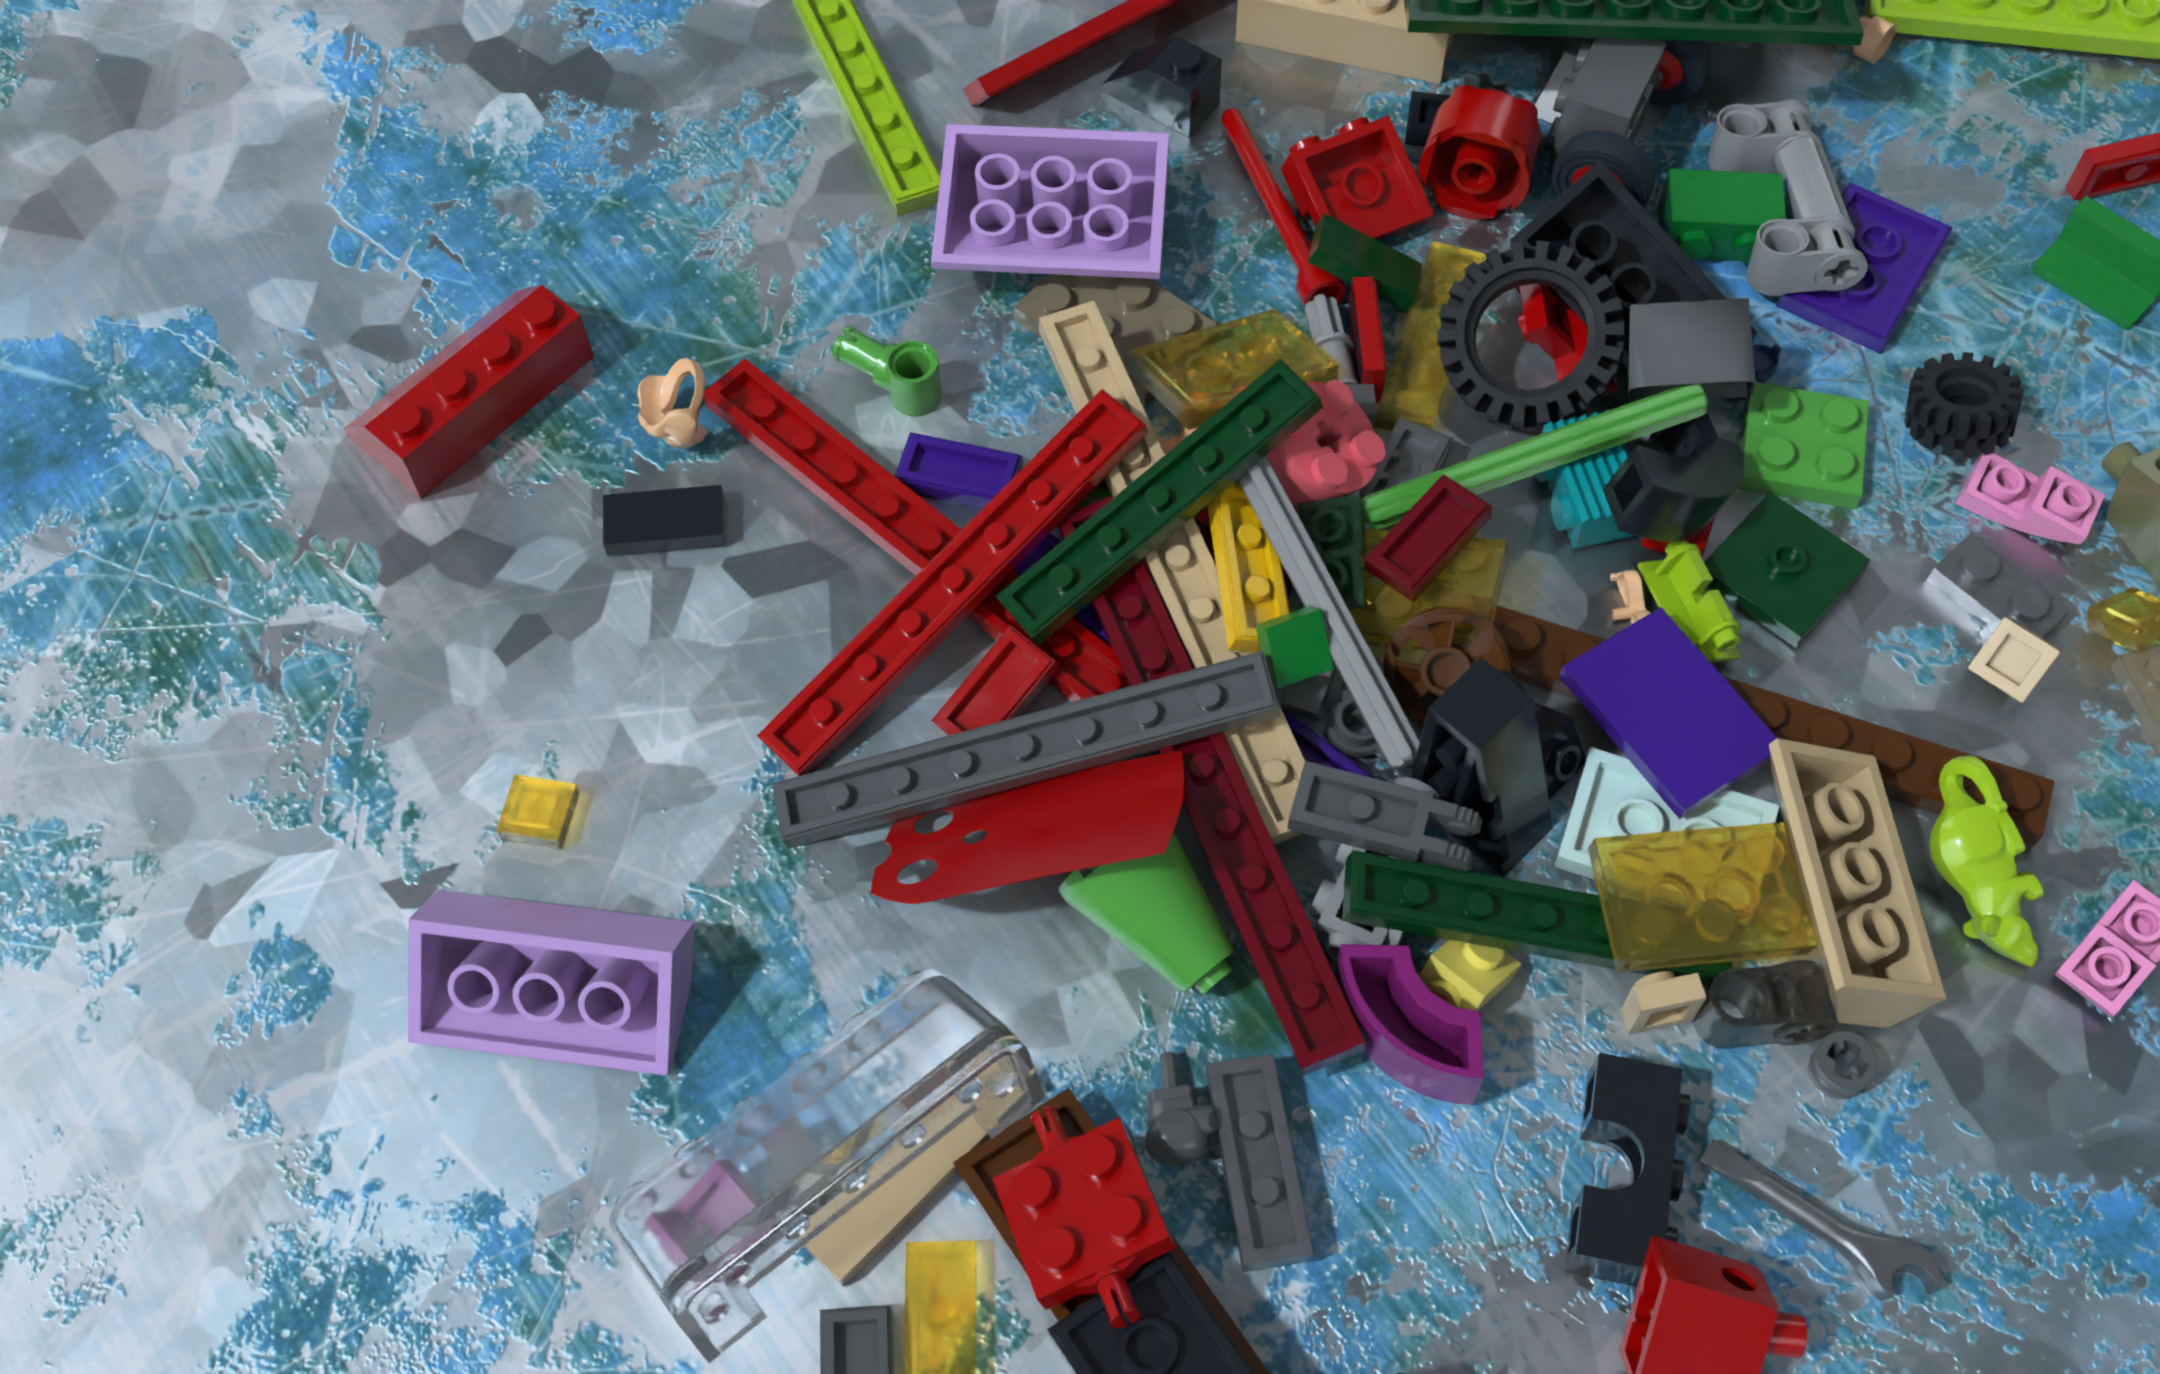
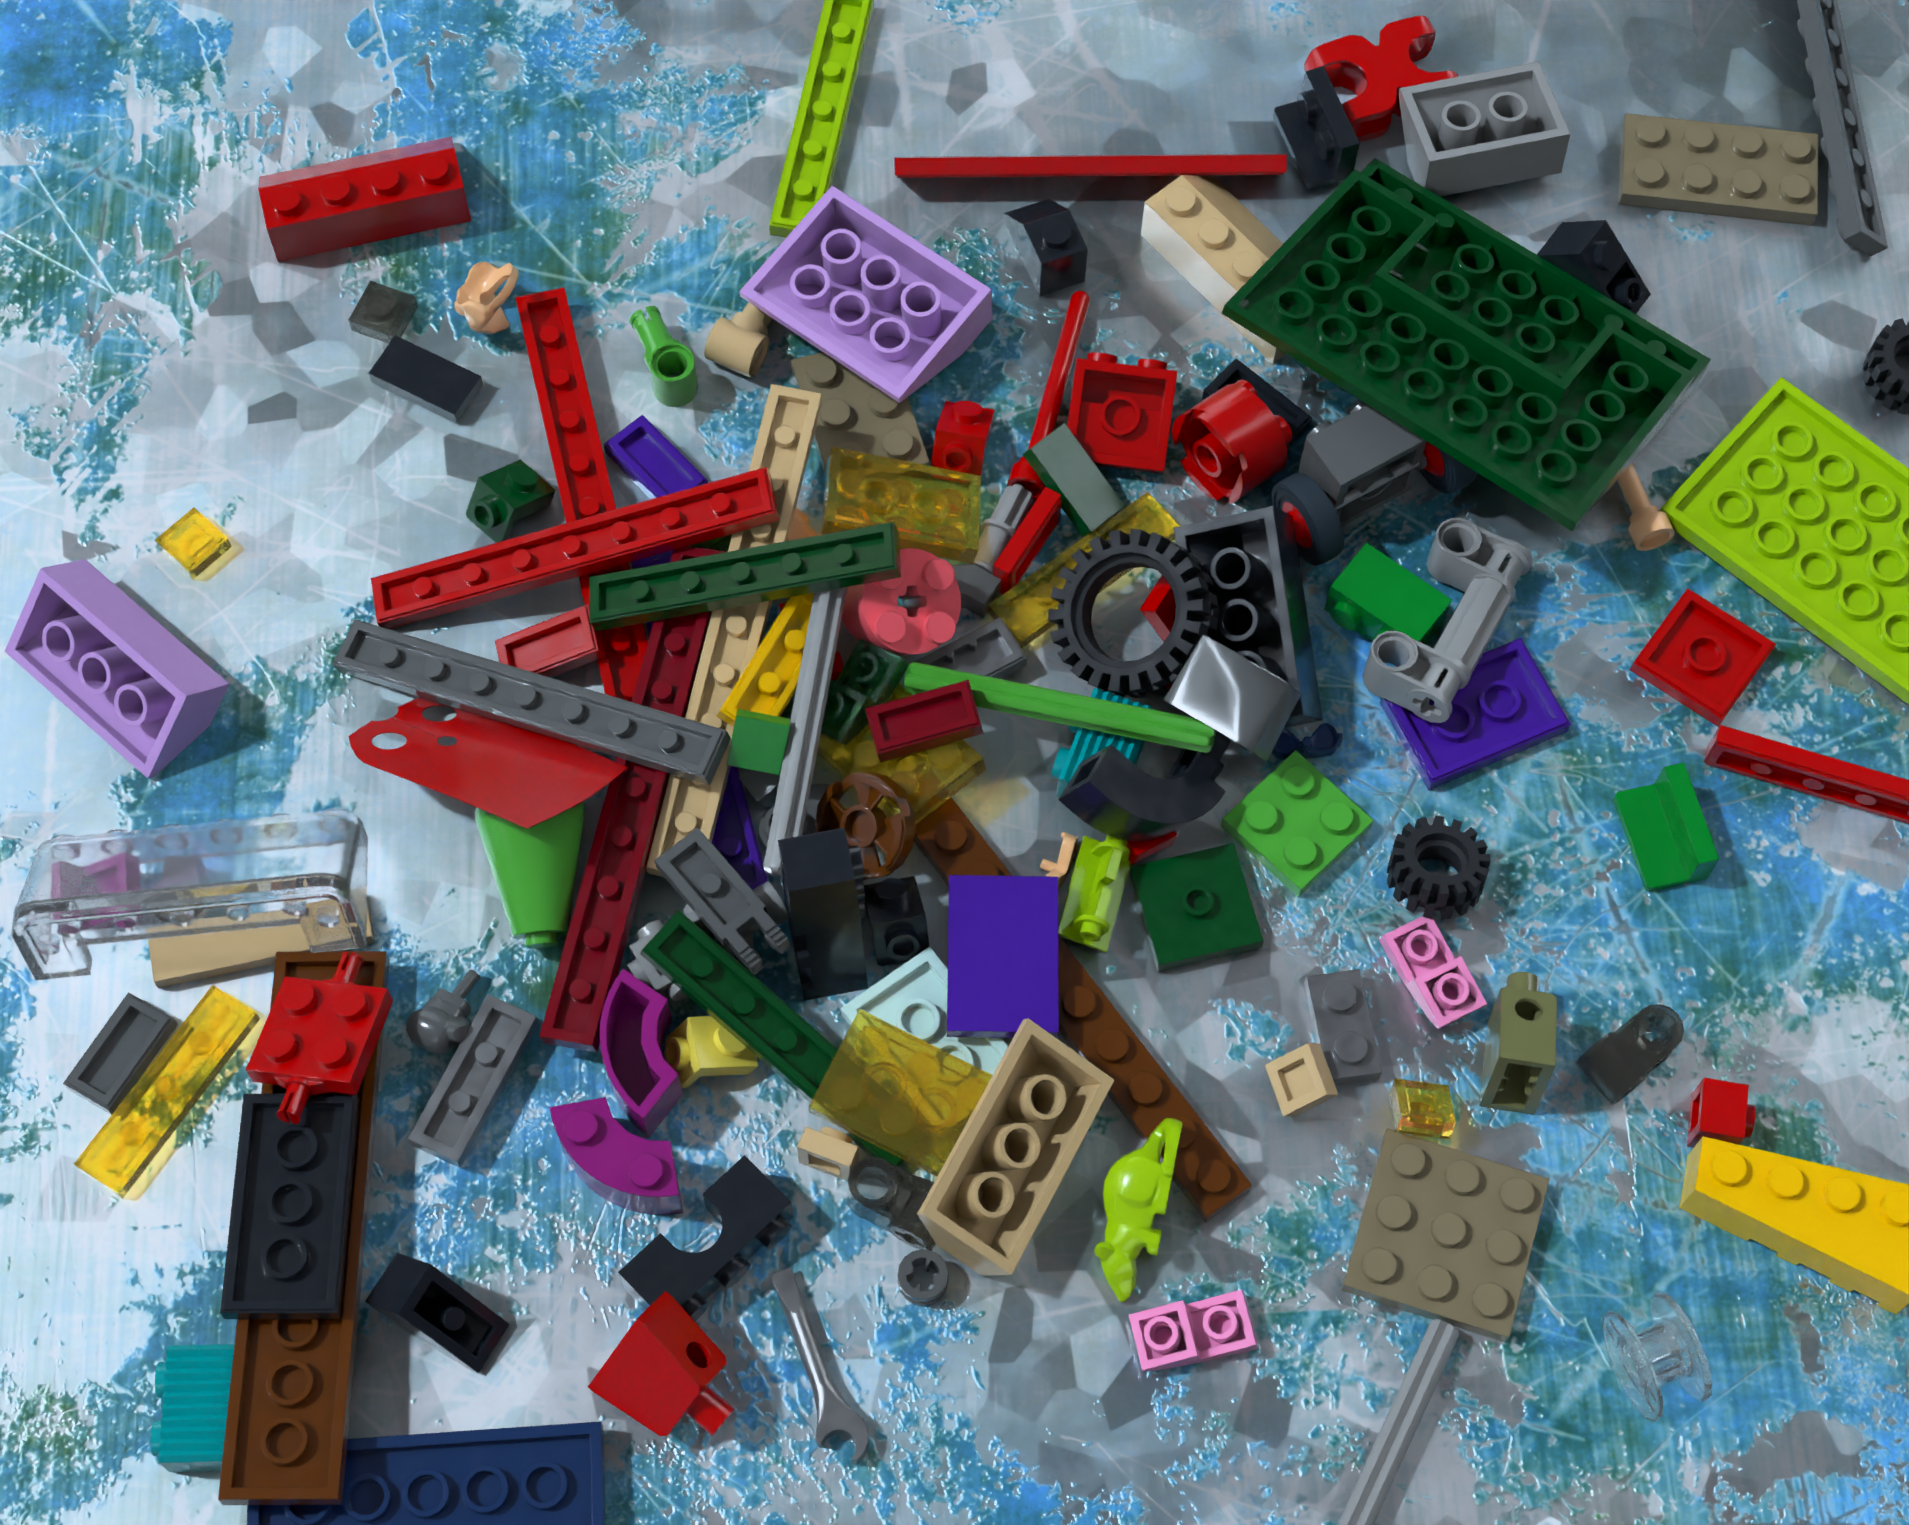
camera: 30 degrees right, 5 degrees up
none -> clear smoke plate [348,280,418,344]
none -> dark green bracket [466,459,556,543]
none -> magenta brick [549,1097,683,1215]
none -> tan pin [704,302,773,378]
none -> red bracket [931,401,995,482]
none -> red tile [1630,588,1776,727]

